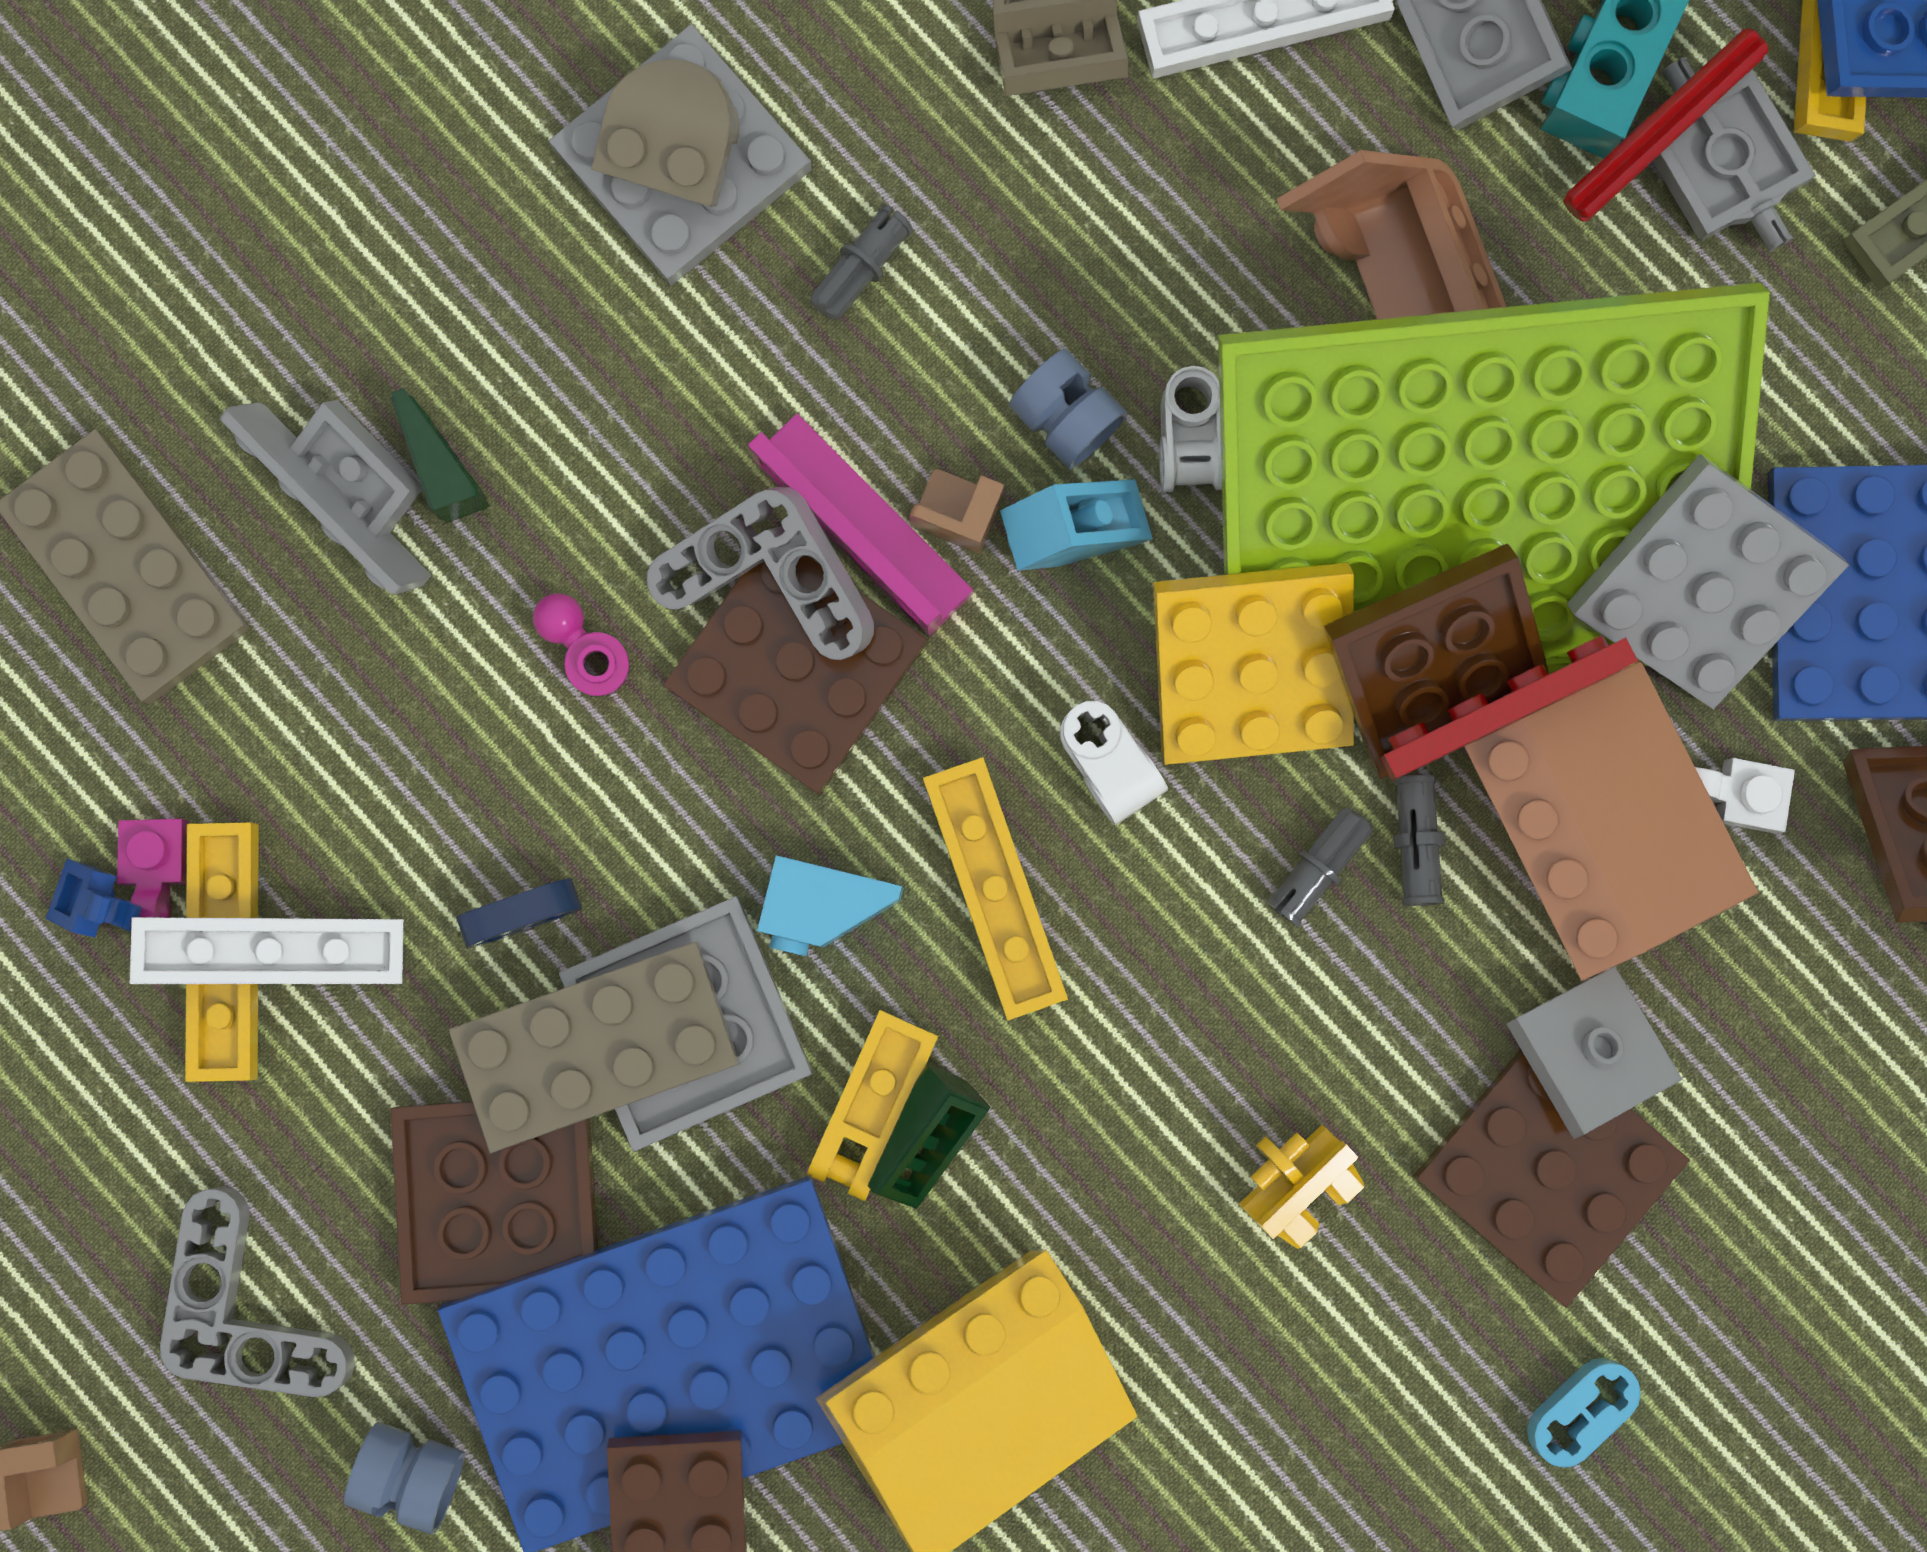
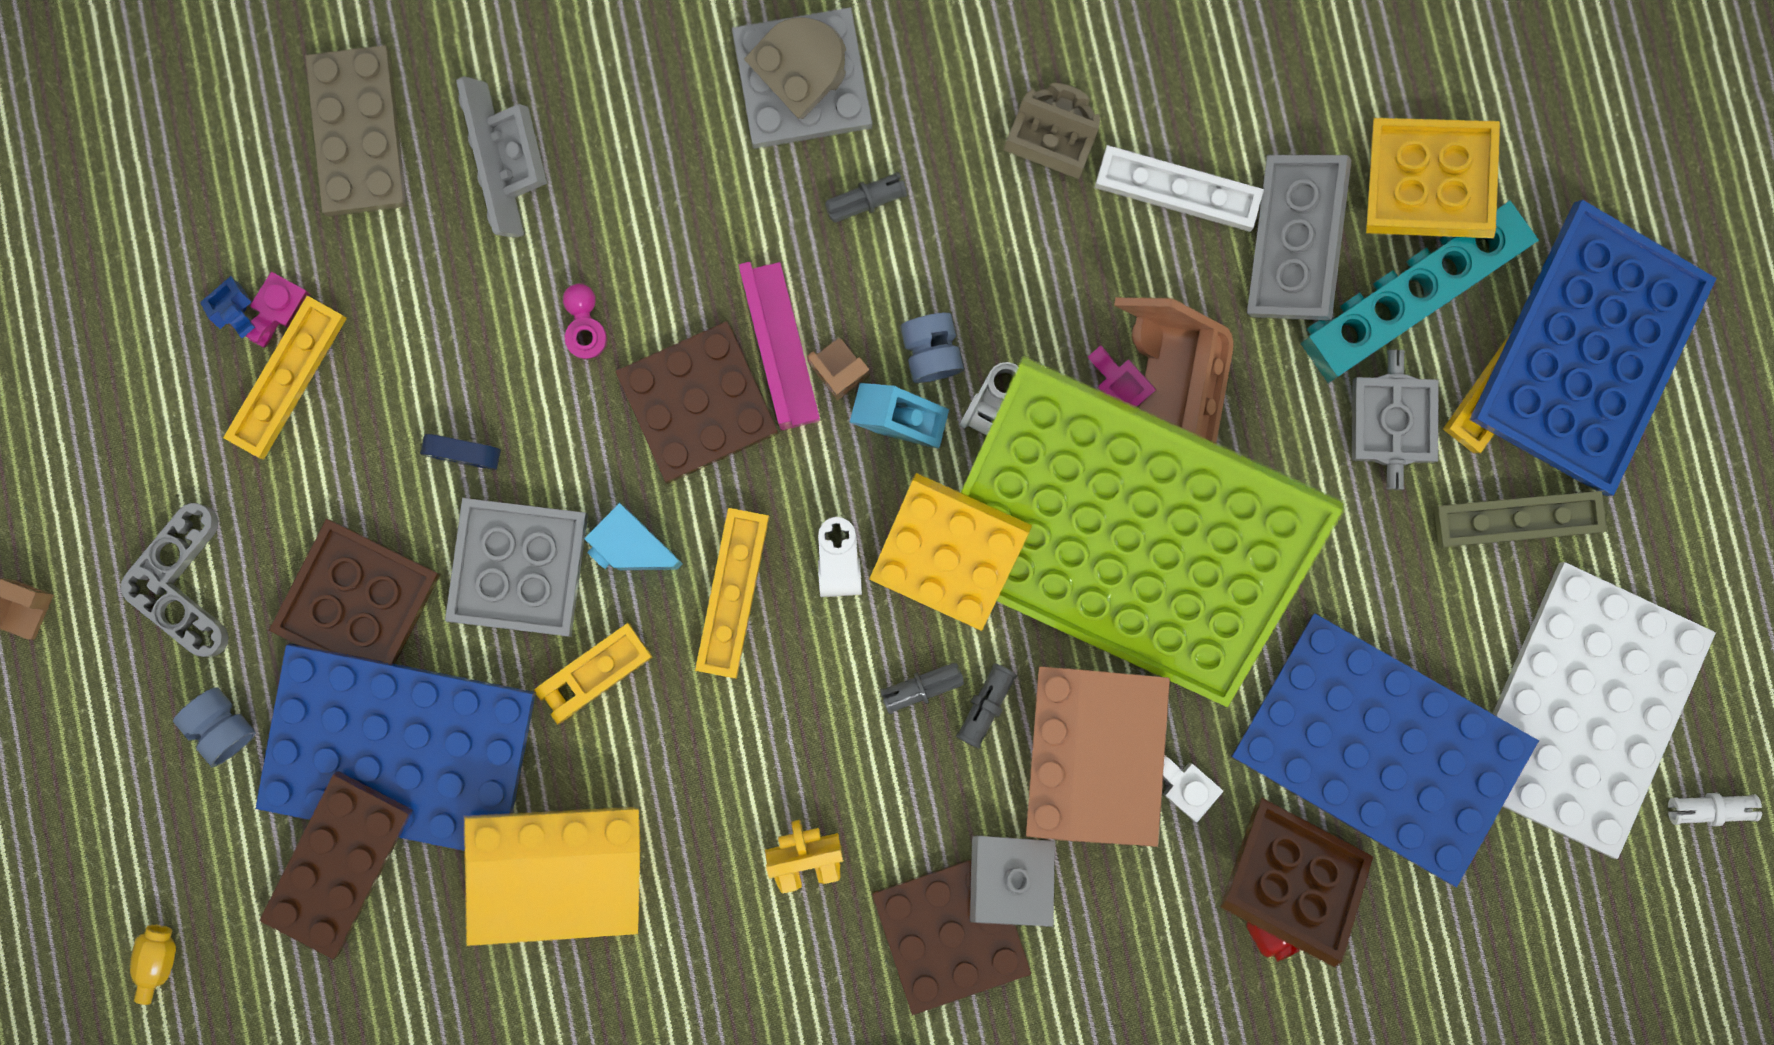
camera: 25 degrees right, 0 degrees up
white plate [130,917,403,984] -> none
dark green slope [390,388,490,523] -> none
dark tan plate [448,941,740,1153] -> none
light grey beam [647,486,874,660] -> none
dark green slope [868,1064,991,1209] -> none
reddish brown plate [1324,543,1549,779] -> none
red plate [1380,635,1638,781] -> none
red axle [1563,28,1769,222] -> none
light grey plate [1567,453,1849,709] -> none
none -> dark pink plate [1088,346,1156,407]

